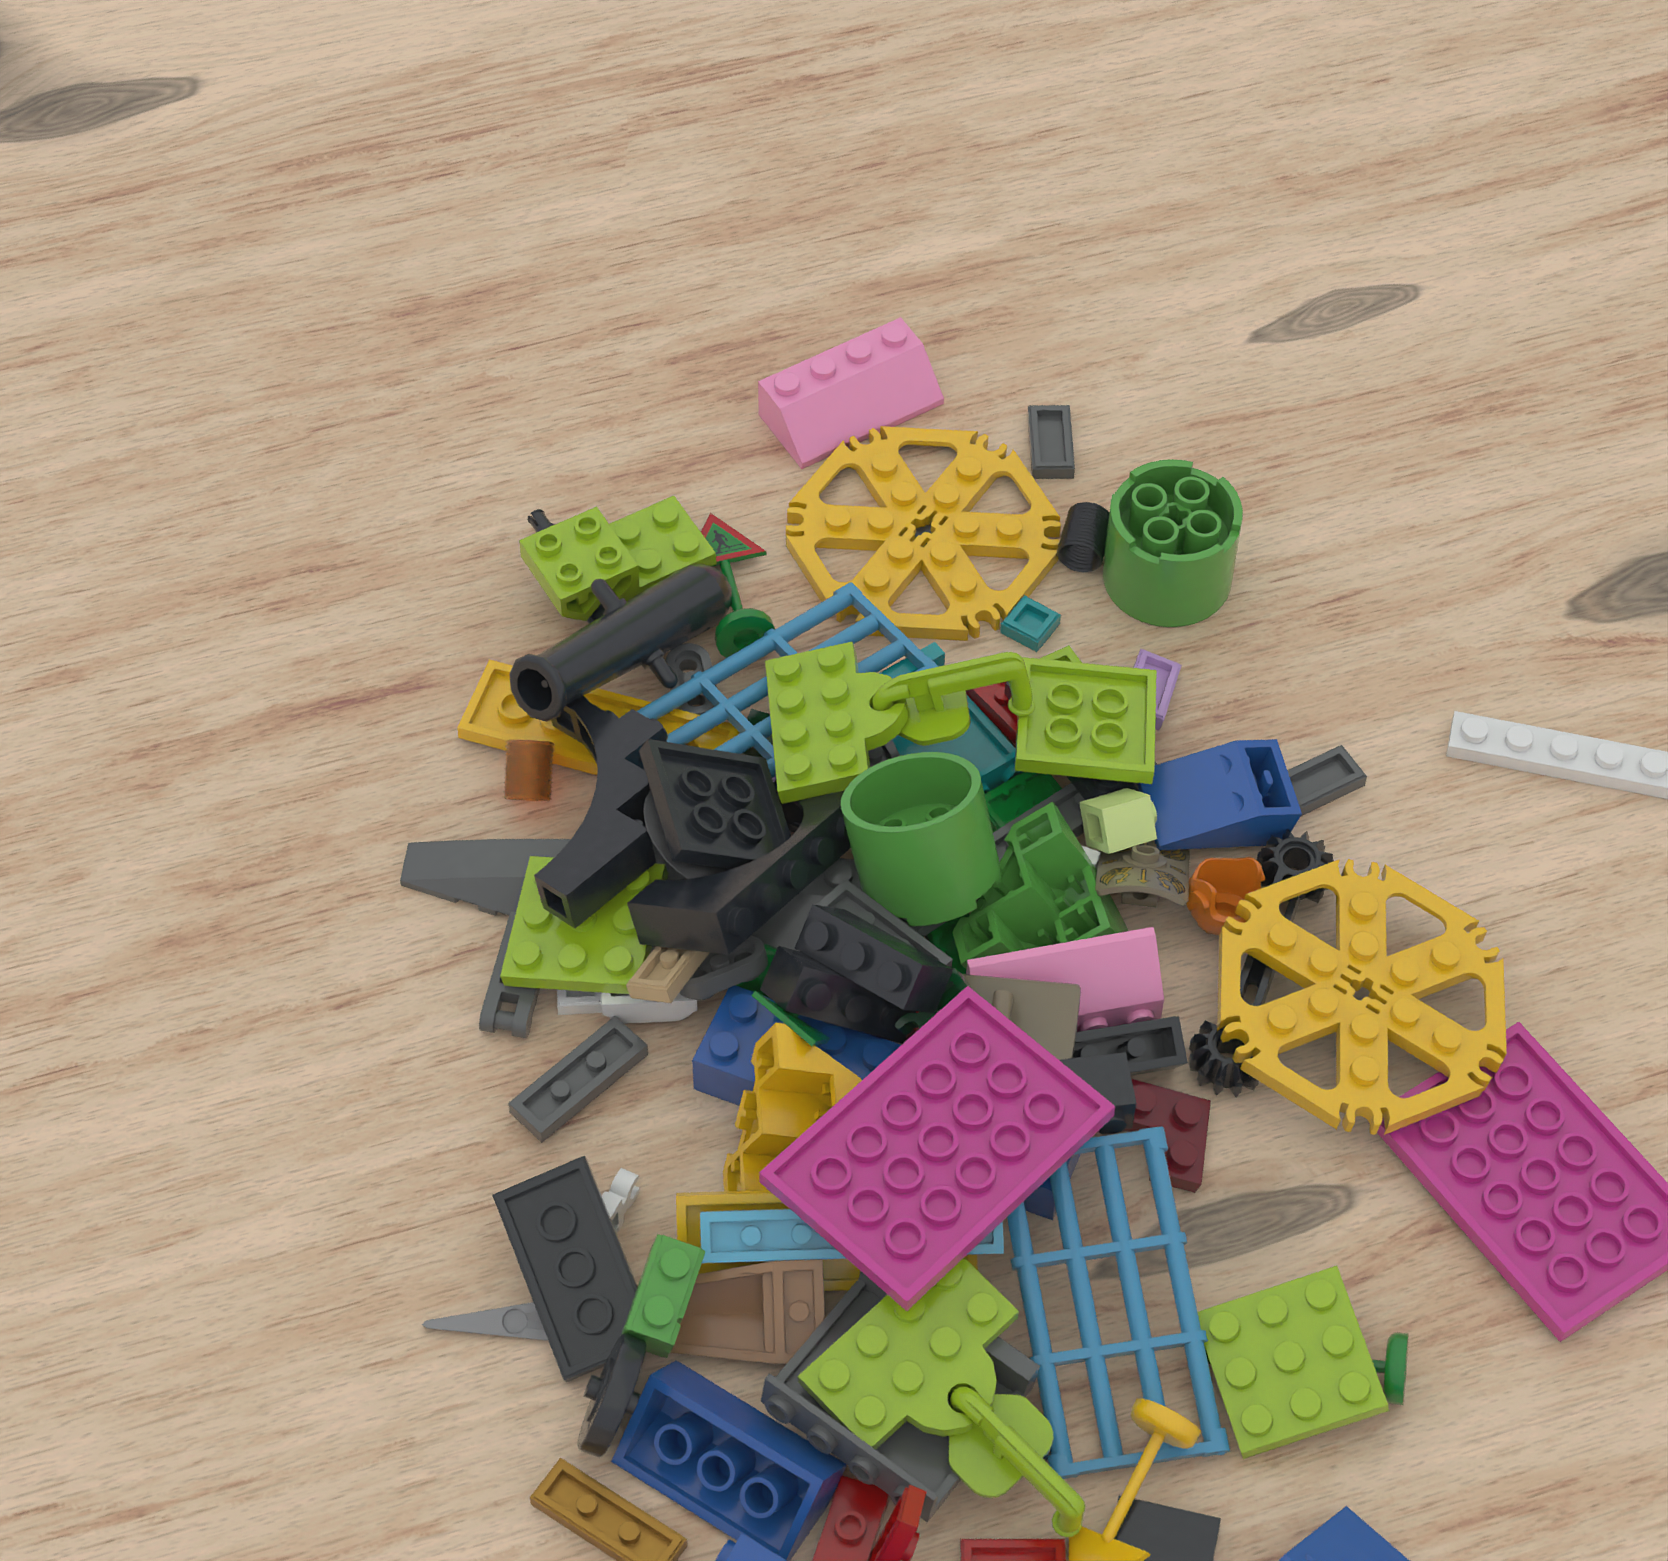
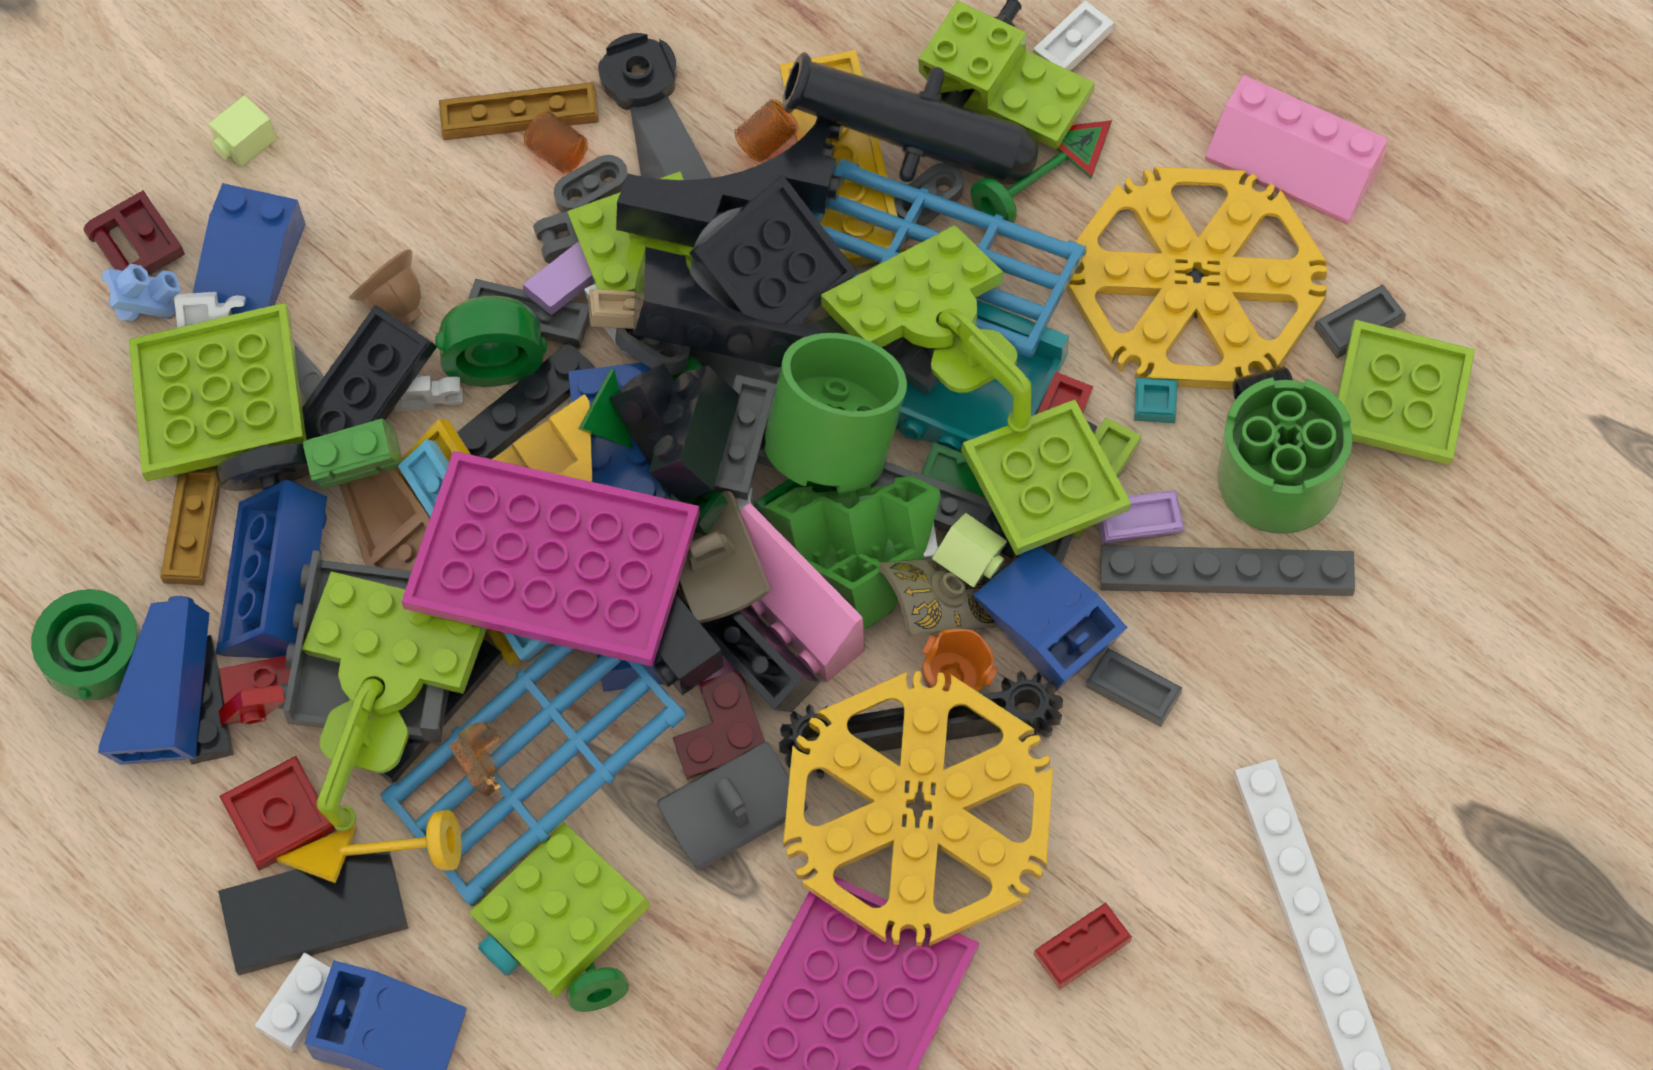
camera: 65 degrees right, 10 degrees up
none -> dark red plate [83,190,185,275]
none -> light blue hips [101,264,181,321]
none -> lime plate [129,303,306,482]
none -> white plate [174,292,246,328]
none -> blue slope [193,183,306,315]
none -> yellowish green brick [209,95,277,168]
none -> medium nougat hat [349,249,422,325]
none -> green piece [435,296,547,387]
none -> pearl gold tile [439,82,599,140]
none -> clear orange bracket [449,722,501,796]
none -> black plate [457,342,596,459]
none -> teal tile [478,934,519,976]
none -> lavender tile [523,242,594,316]
none -> clear orange piece [524,111,588,173]
none -> dark grey plate [554,155,628,212]
none -> black plate [598,33,677,110]
none -> dark grey shield [657,742,808,870]
none -> white plate [1033,0,1114,71]
none -> red plate [1034,902,1132,990]
none -> dark grey plate [1100,545,1355,596]
none -> lime plate [1337,320,1475,465]

